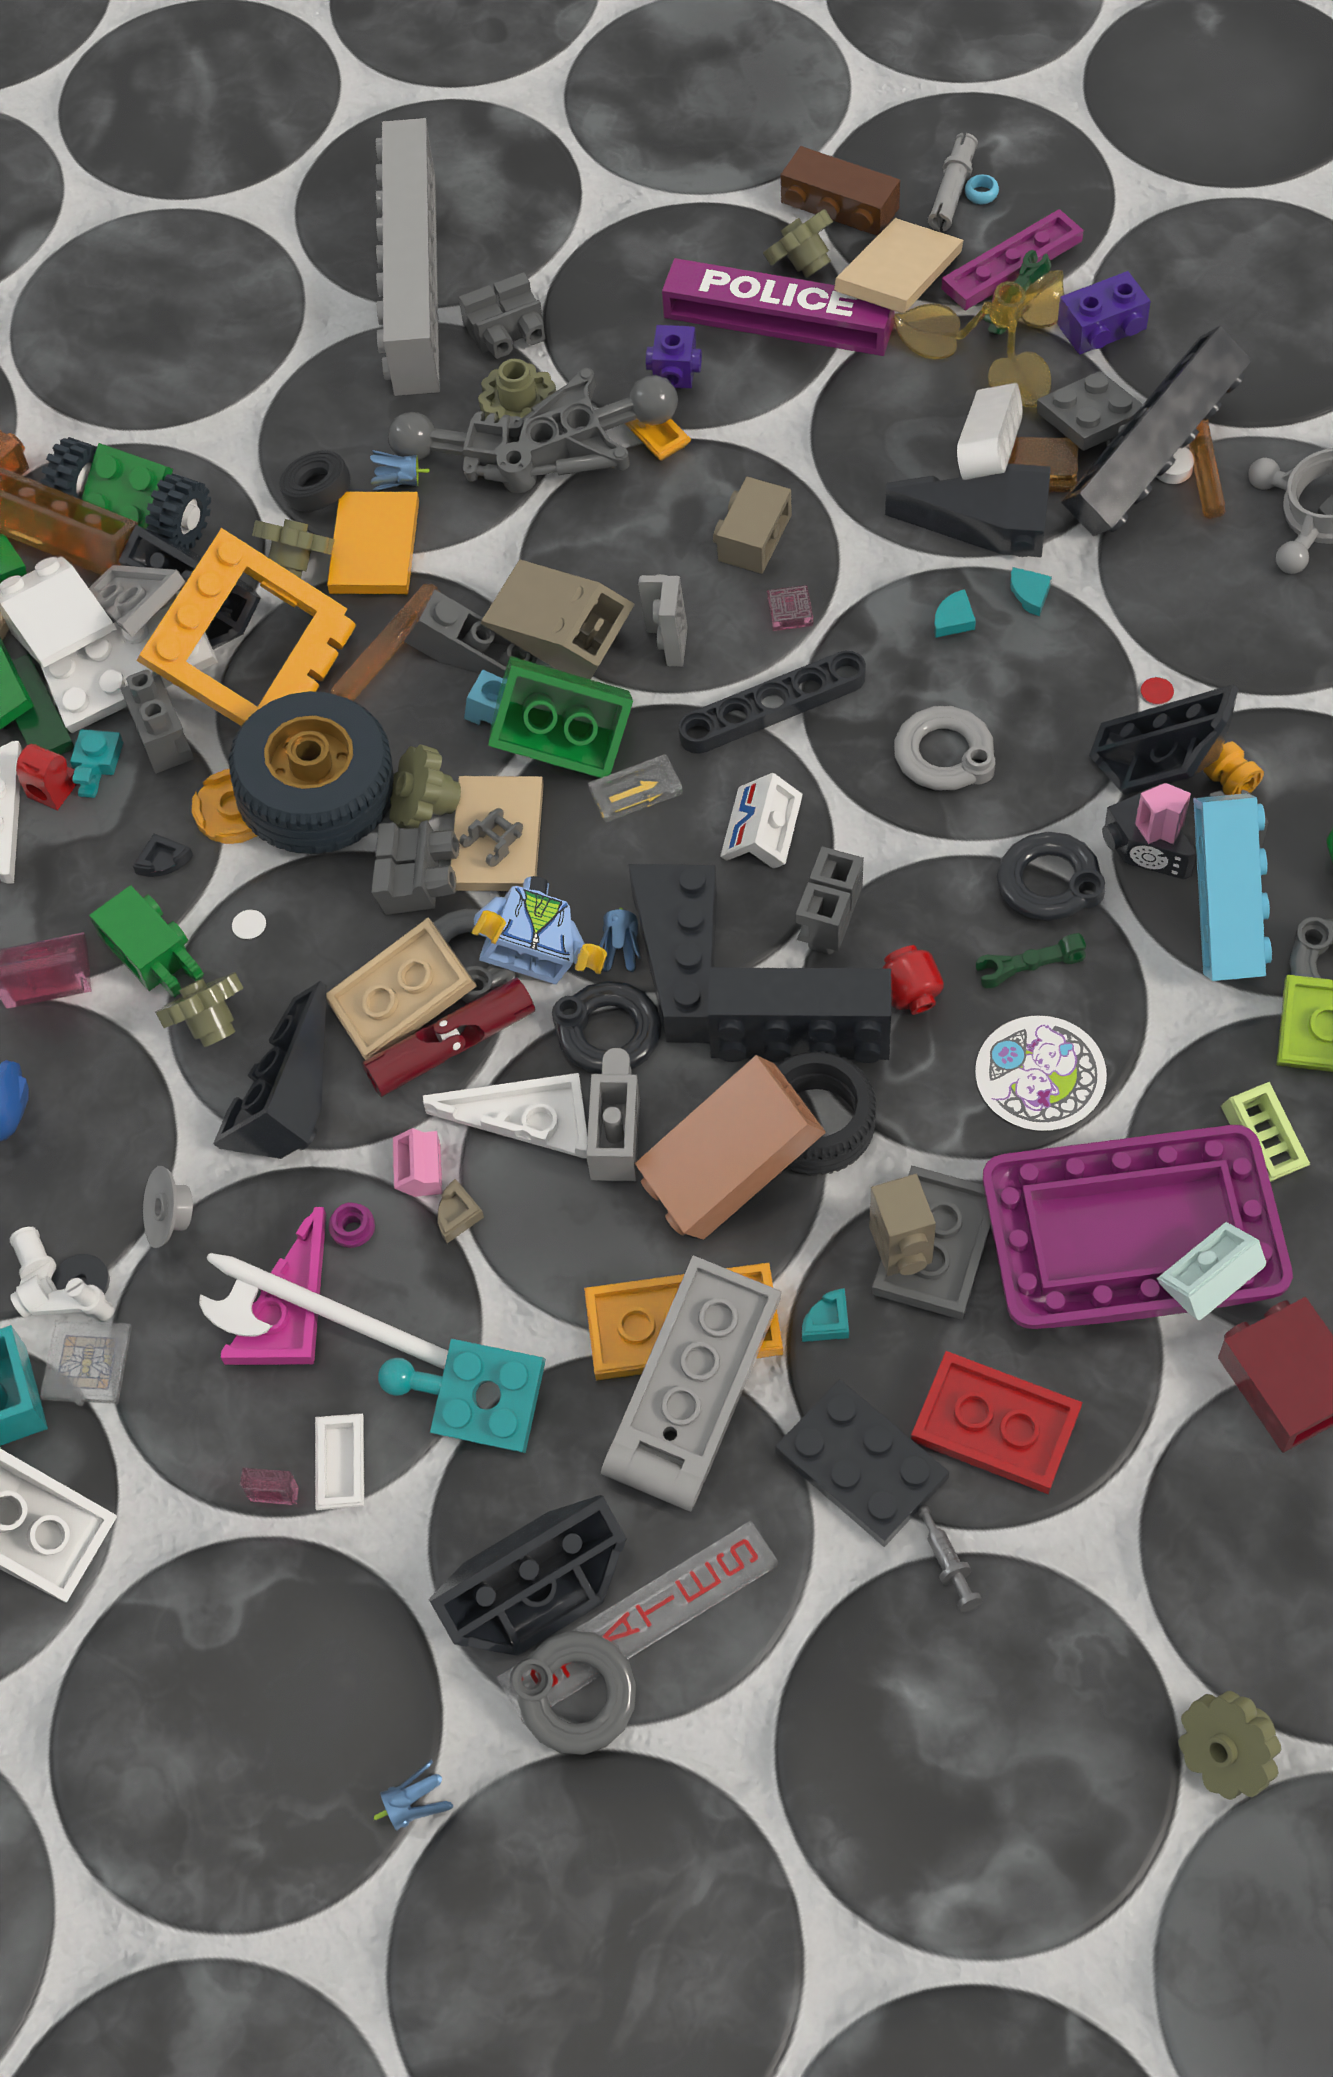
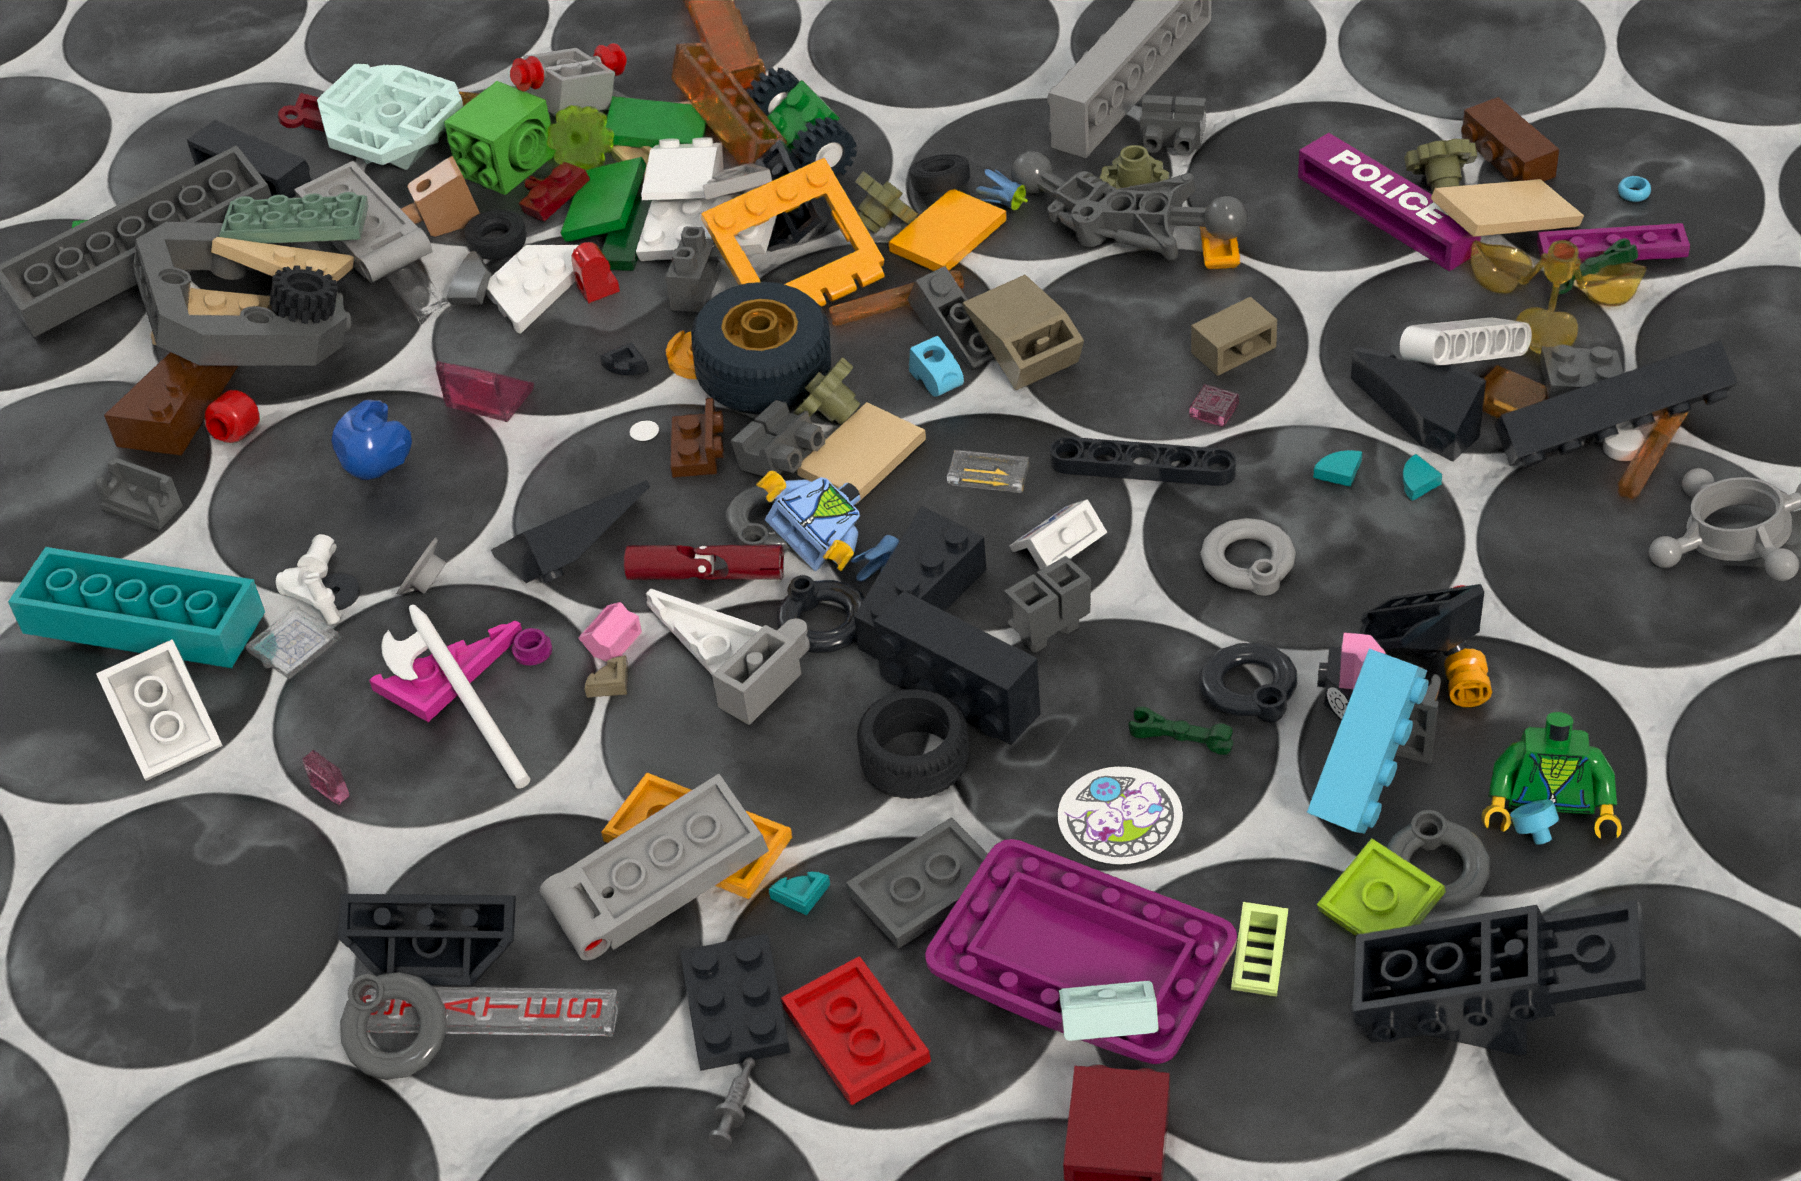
camera: 35 degrees right, 15 degrees down
teal plate [70,729,124,798] -> none
green hinge [89,885,204,998] -> none
olive plant [155,972,243,1047] -> none
white tile [315,1413,364,1510] -> none
tan tile [326,917,477,1060] -> none
flat silver piece [374,1759,453,1831] -> none
teal plate [378,1339,546,1453] -> none
dark grey piece [459,808,523,867] -> none
green slope [488,656,633,780] -> none
nougat brick [635,1055,826,1240] -> none
light grey bracket [638,574,688,667] -> none
dark purple brick [646,325,702,388] -> none
dark tan brick [869,1173,936,1276] -> none
red head [882,945,944,1014] -> none
light grey pin [928,133,978,231] -> none
dark purple brick [1057,271,1151,355] -> none
none -> reddish brown bracket [670,398,724,478]

